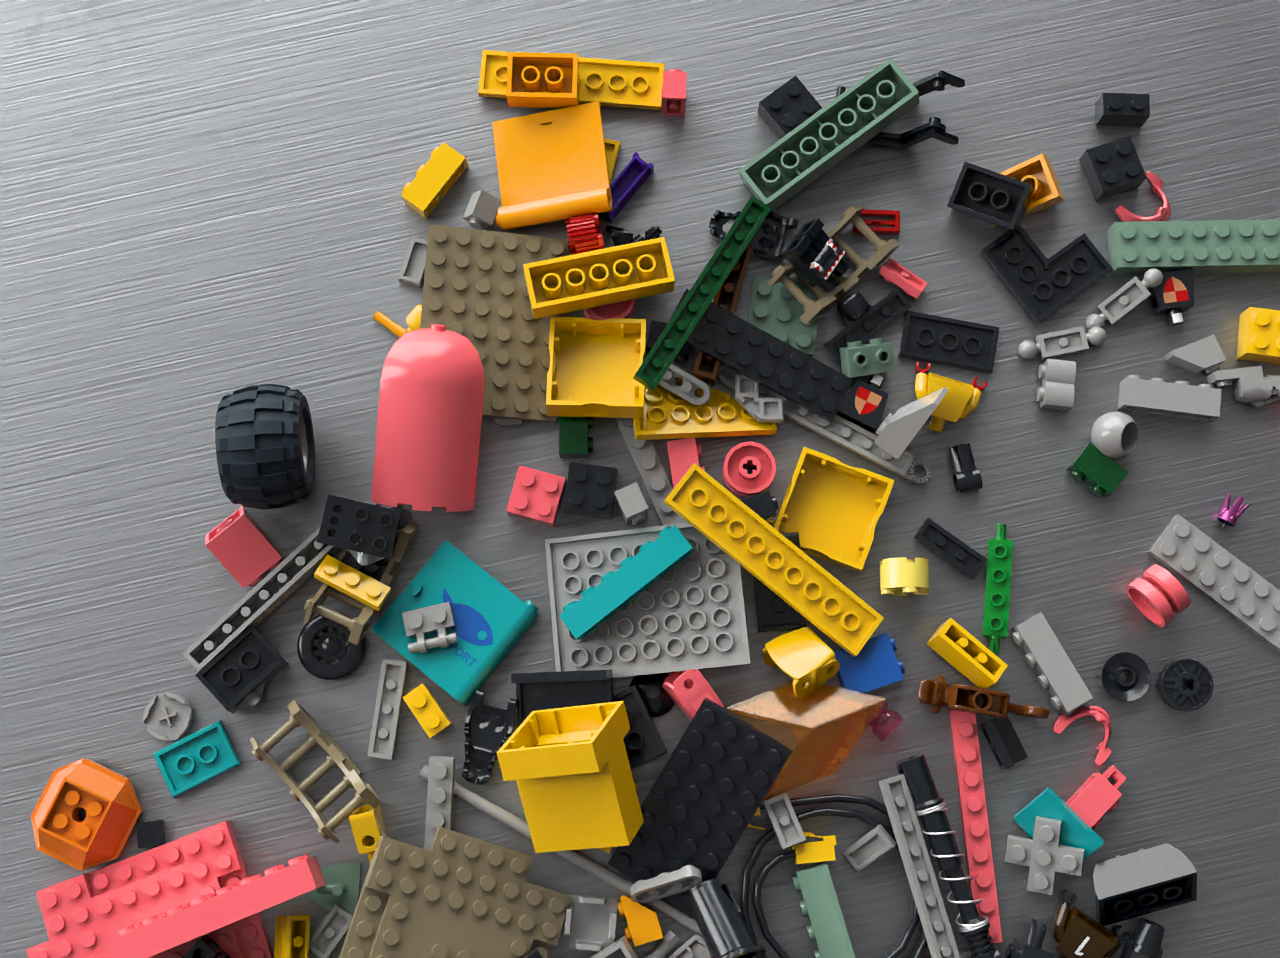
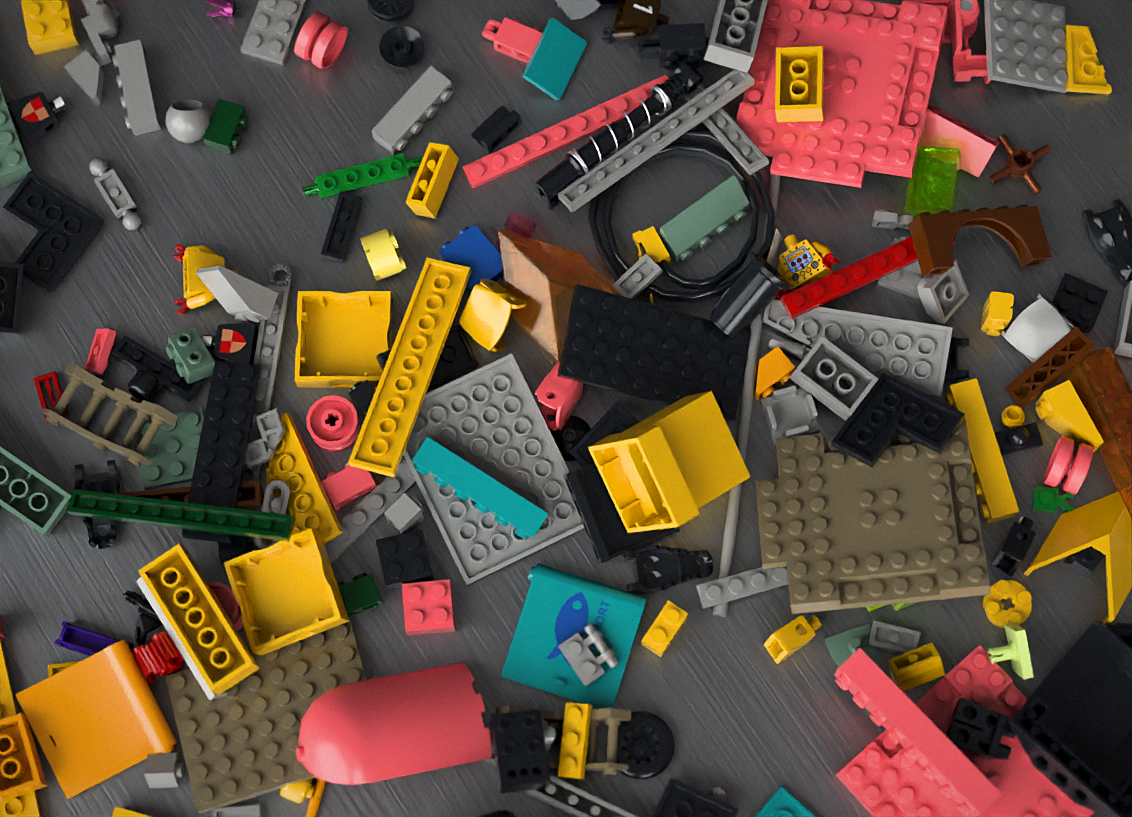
camera: 110 degrees left, 5 degrees down
dark tan fence [250,700,382,844] -> none
light grey plate [367,659,408,760] -> none
light grey plate [630,865,702,903] -> none
black hips [782,218,850,292] -> none
light grey tile [842,824,896,873] -> none
black tile [898,311,999,374] -> none
reddish brown animal [918,675,1050,719] -> none
black piece [949,443,983,493] -> none
light grey plate [1005,816,1084,895] -> none
light grey brick [1037,358,1076,411] -> none
coral helmet [1053,706,1112,766] -> none
light grey plate [1086,268,1163,330] -> none

